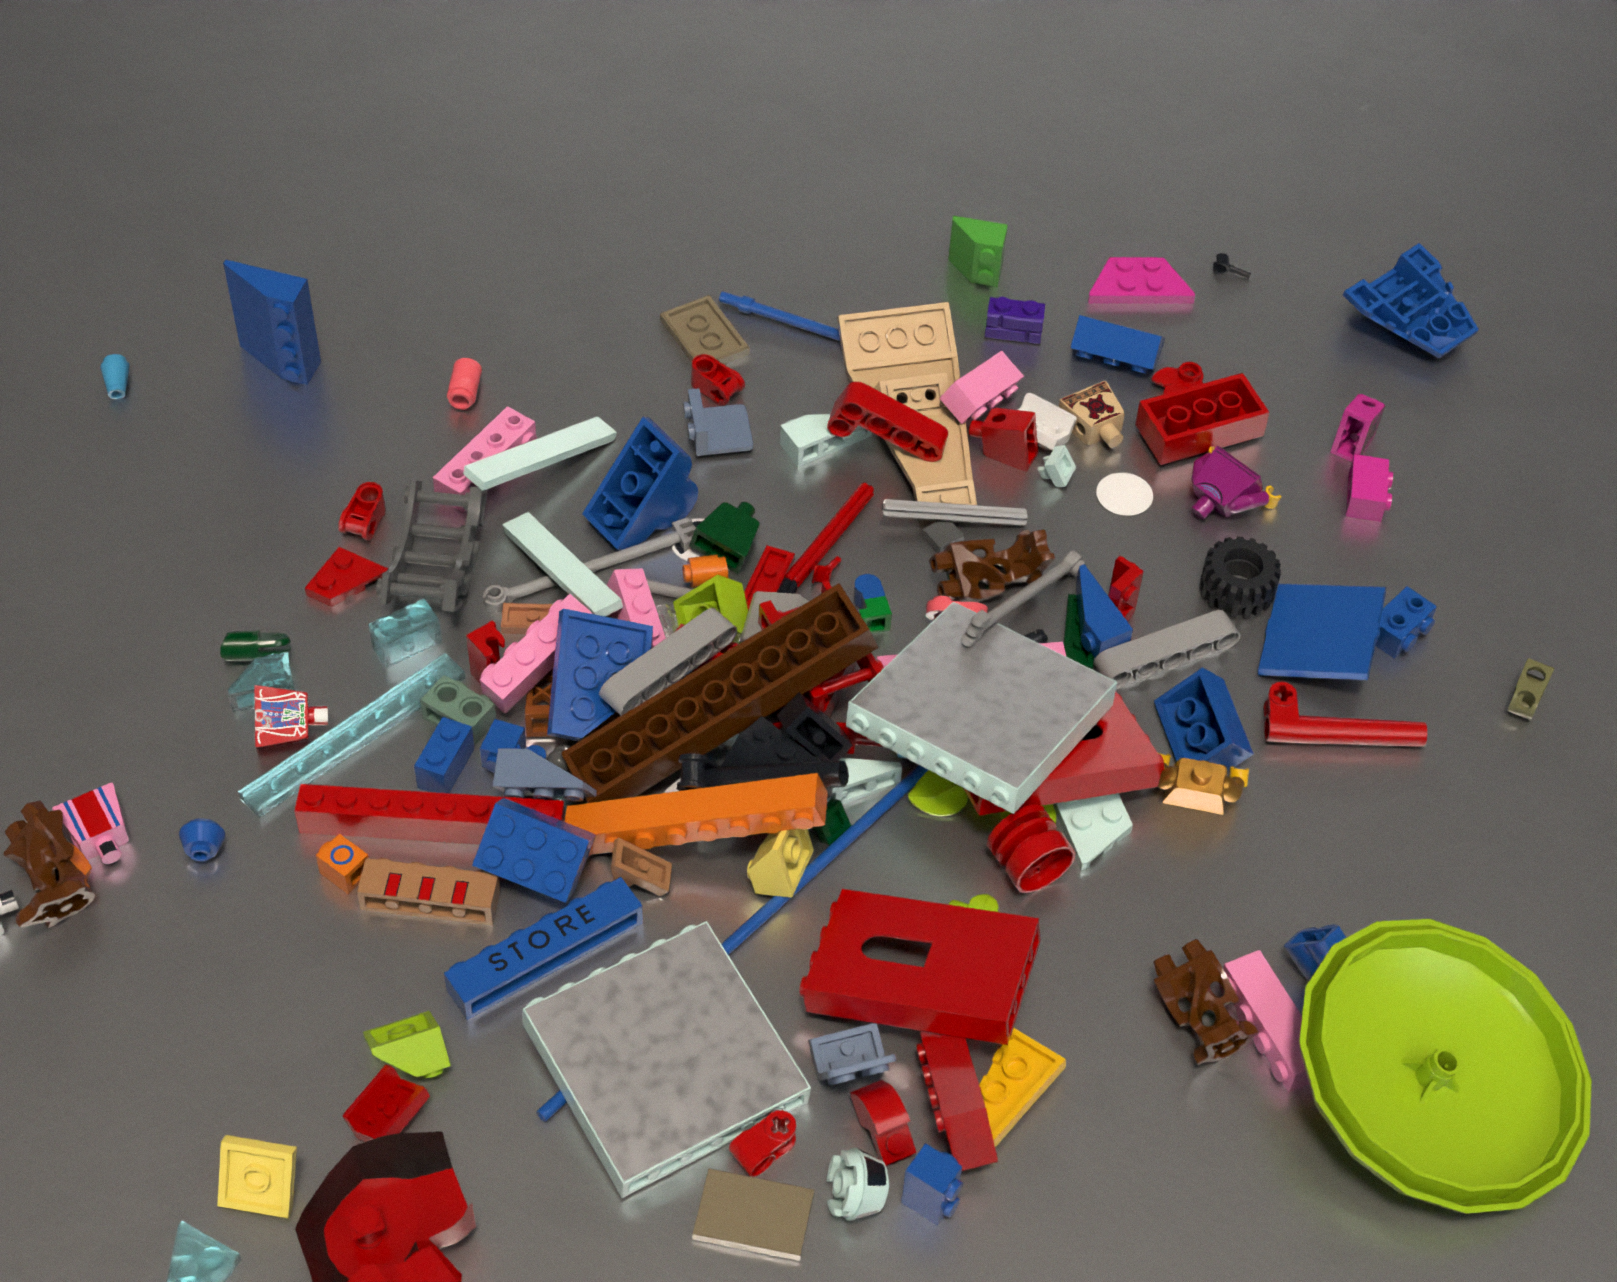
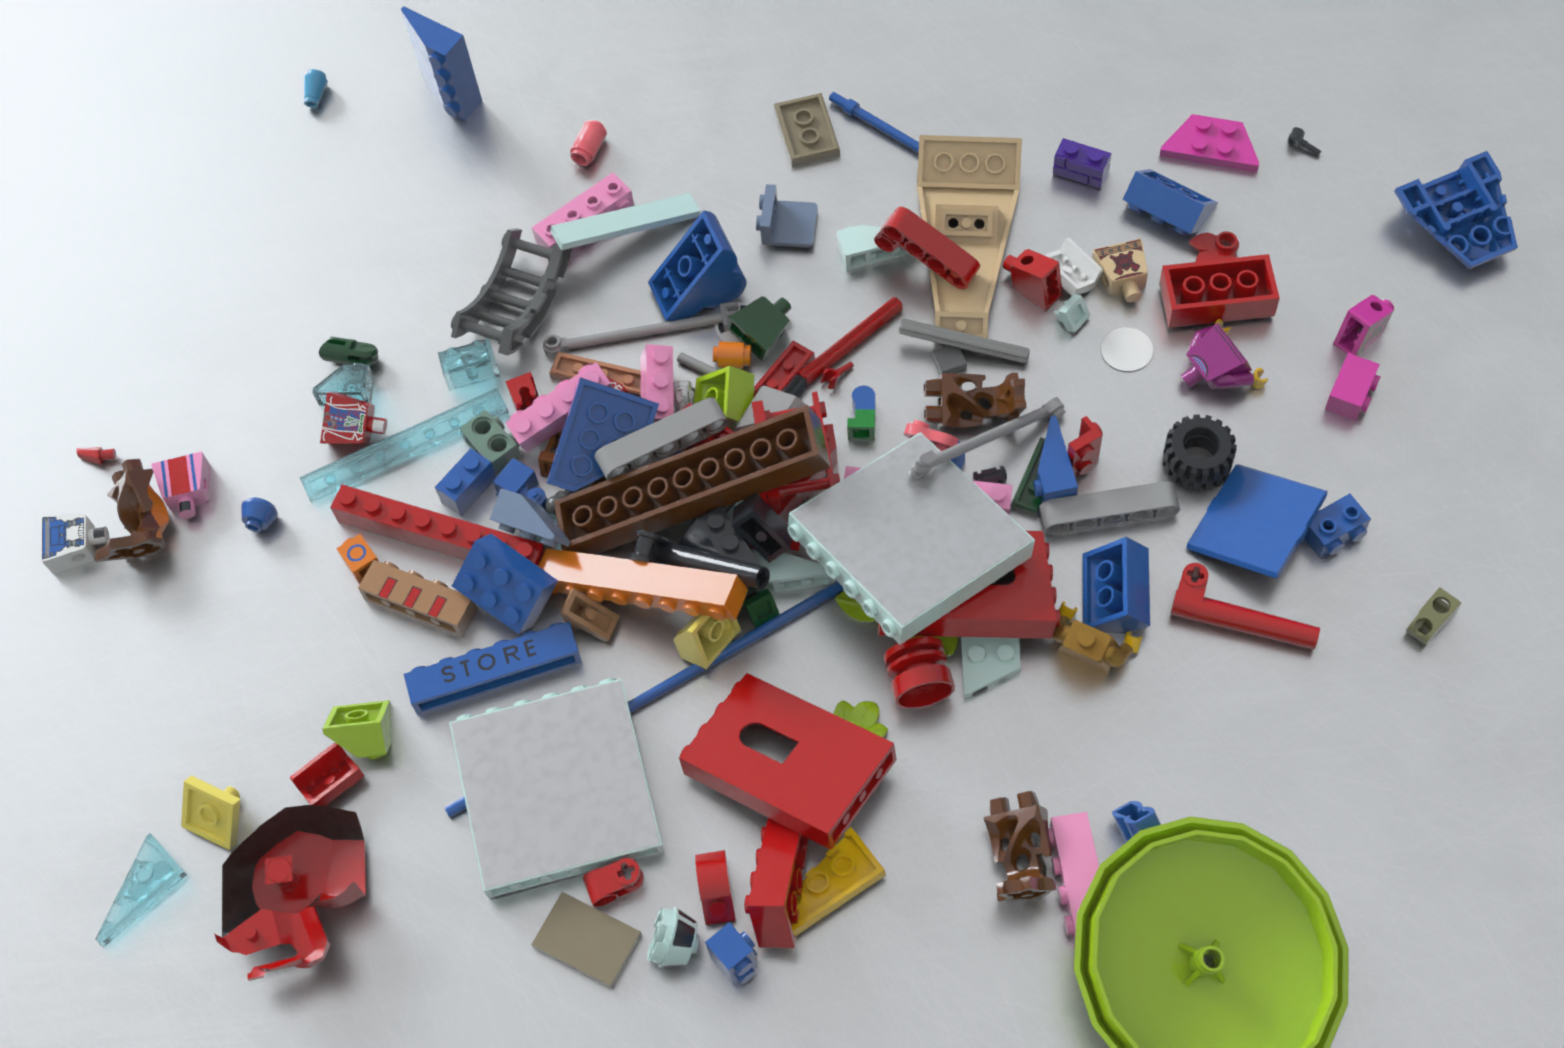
camera: 25 degrees right, 10 degrees up
red wing [305,547,388,607] -> none
red piece [338,482,386,541] -> none
light aqua tile [502,512,623,617] -> none
red piece [691,354,745,406] -> none
sand blue bracket [808,1023,896,1086] -> none
bright pink brick [939,351,1024,424] -> none
bright green slope [948,216,1008,287] -> none

